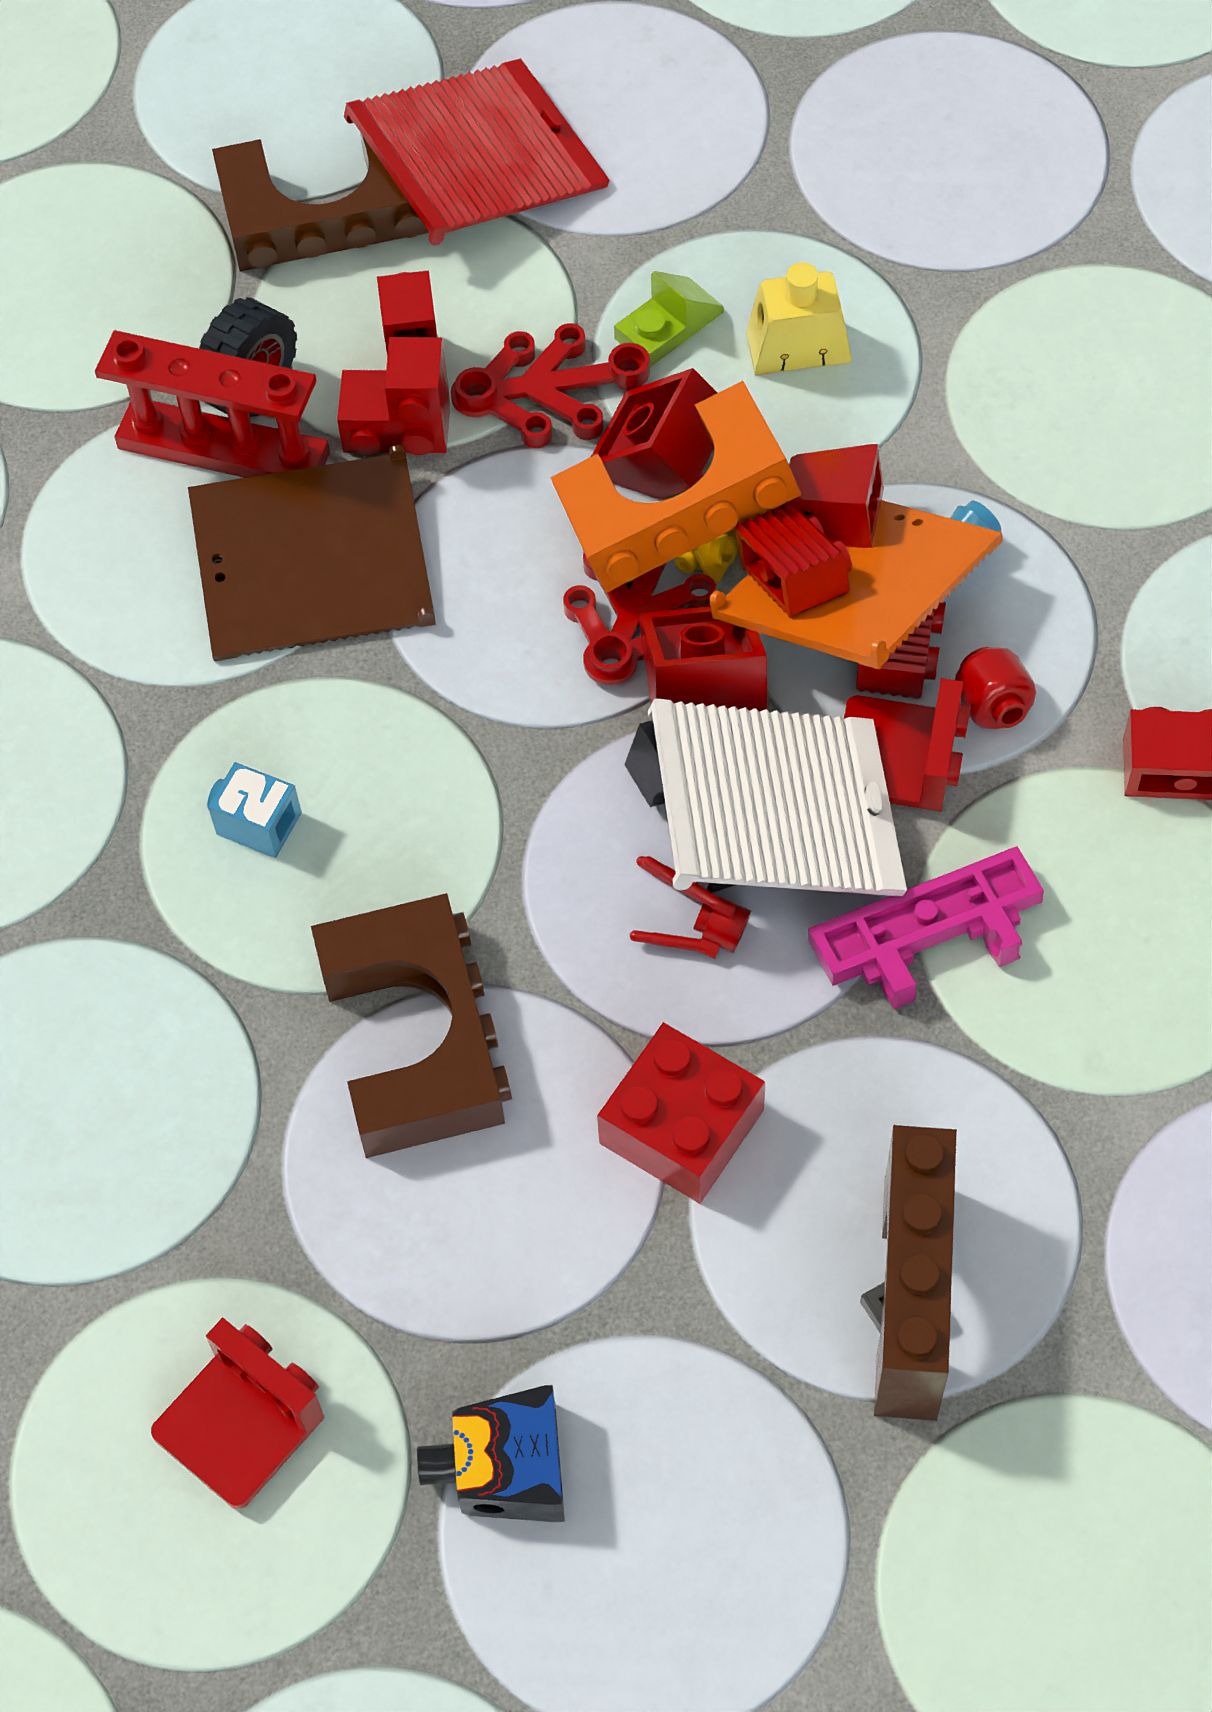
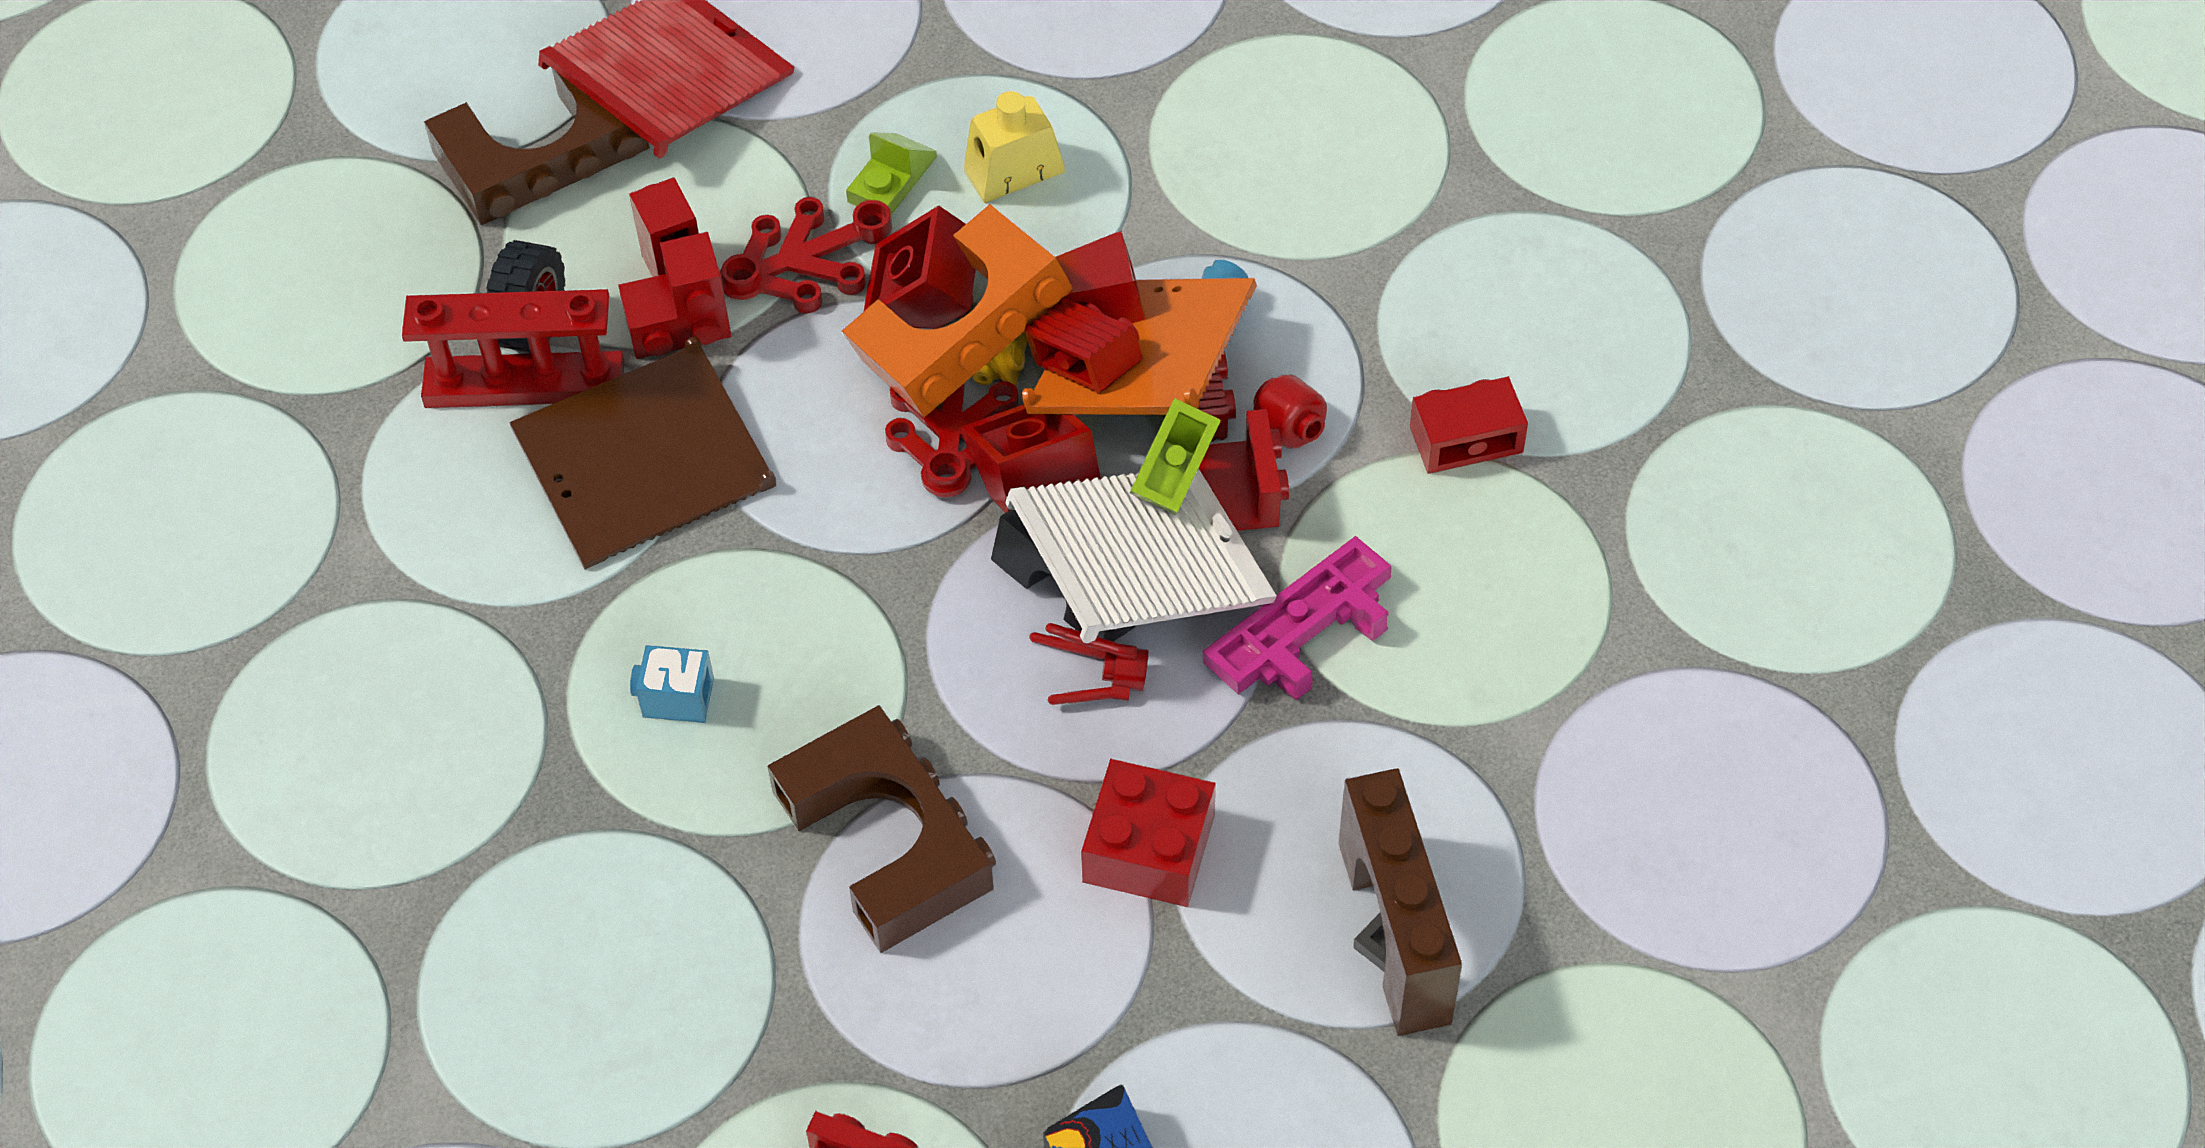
camera: 20 degrees left, 5 degrees down
none -> lime slope [1129,398,1221,515]

